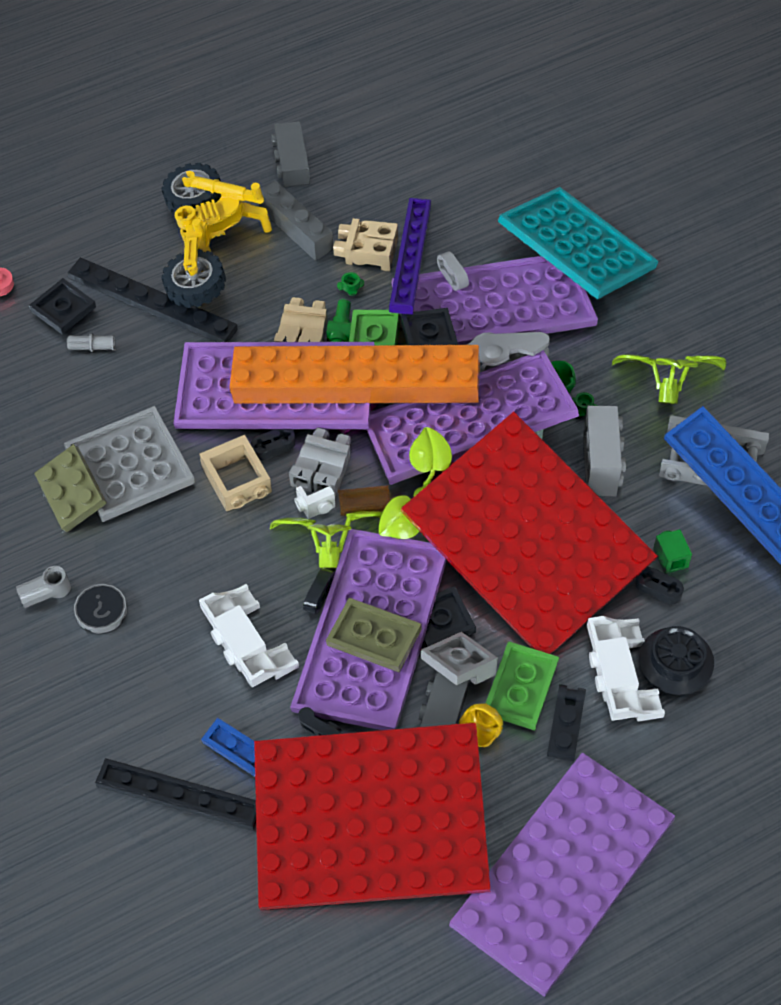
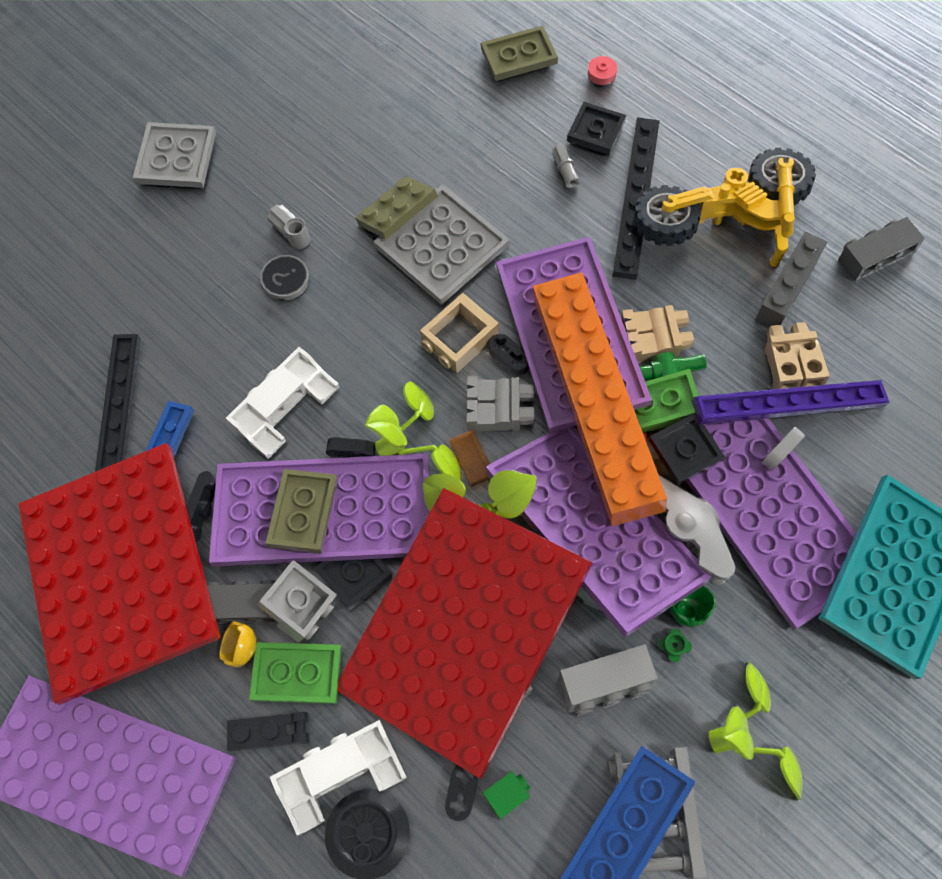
camera: 75 degrees right, 10 degrees up
white bracket [294,486,335,519] -> none
green plate [337,272,364,296] -> none

